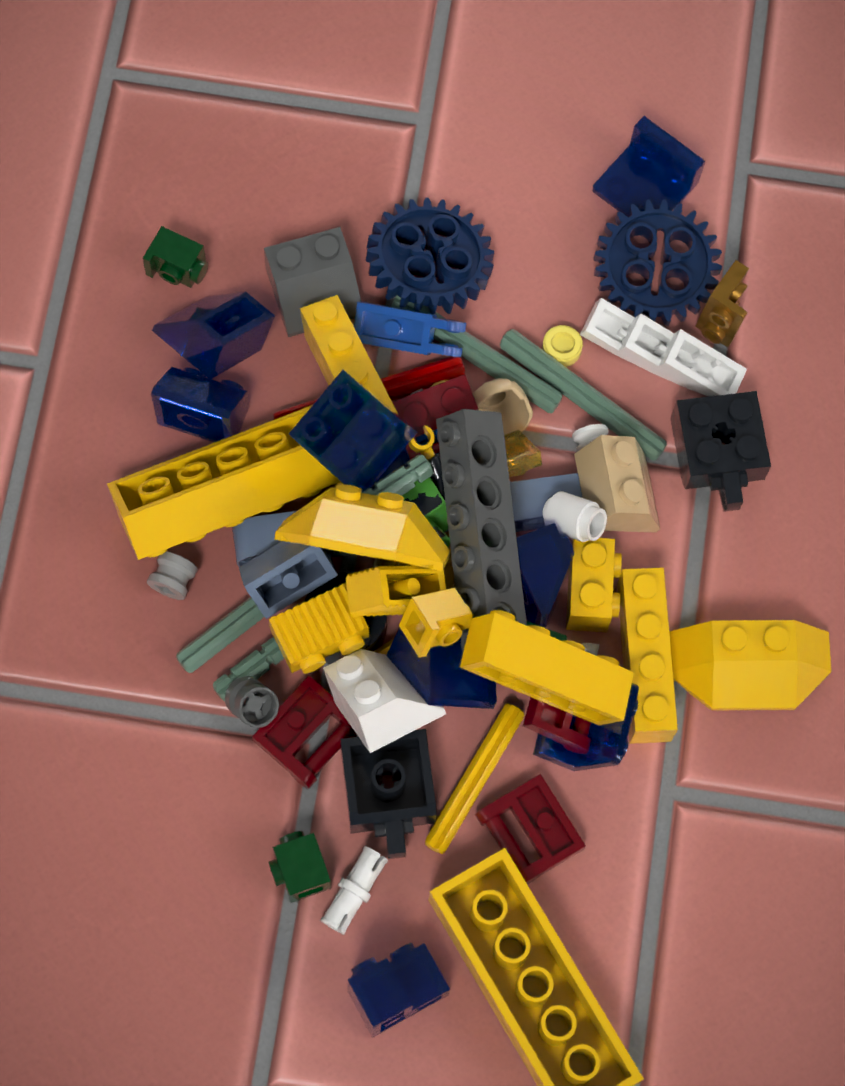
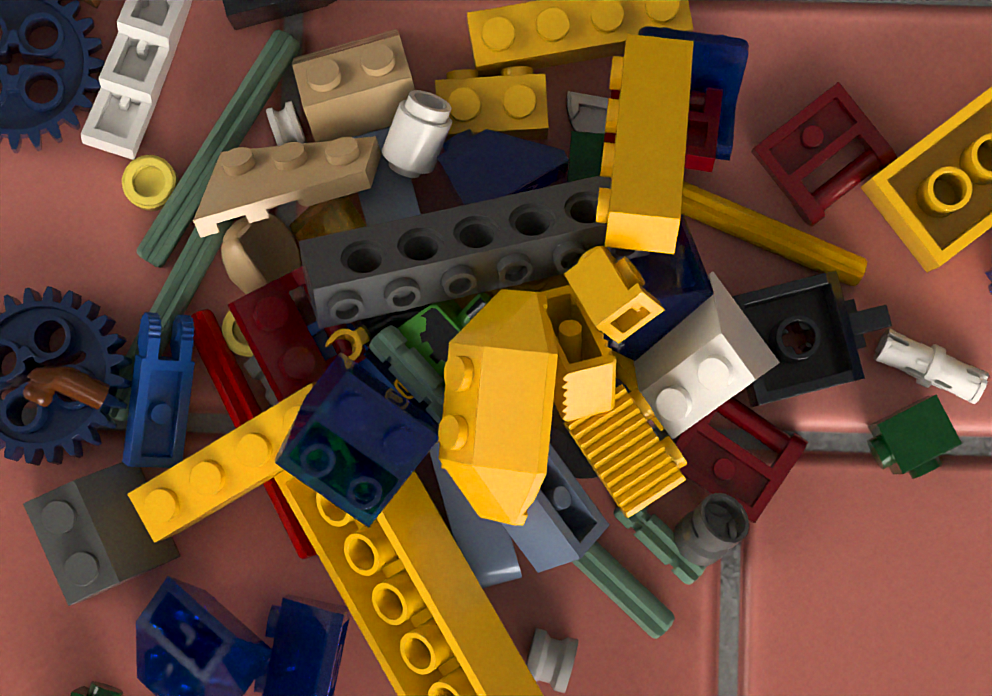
camera: 90 degrees left, 15 degrees up
none -> reddish brown arm [23,366,110,410]
none -> tan wing [193,136,382,238]

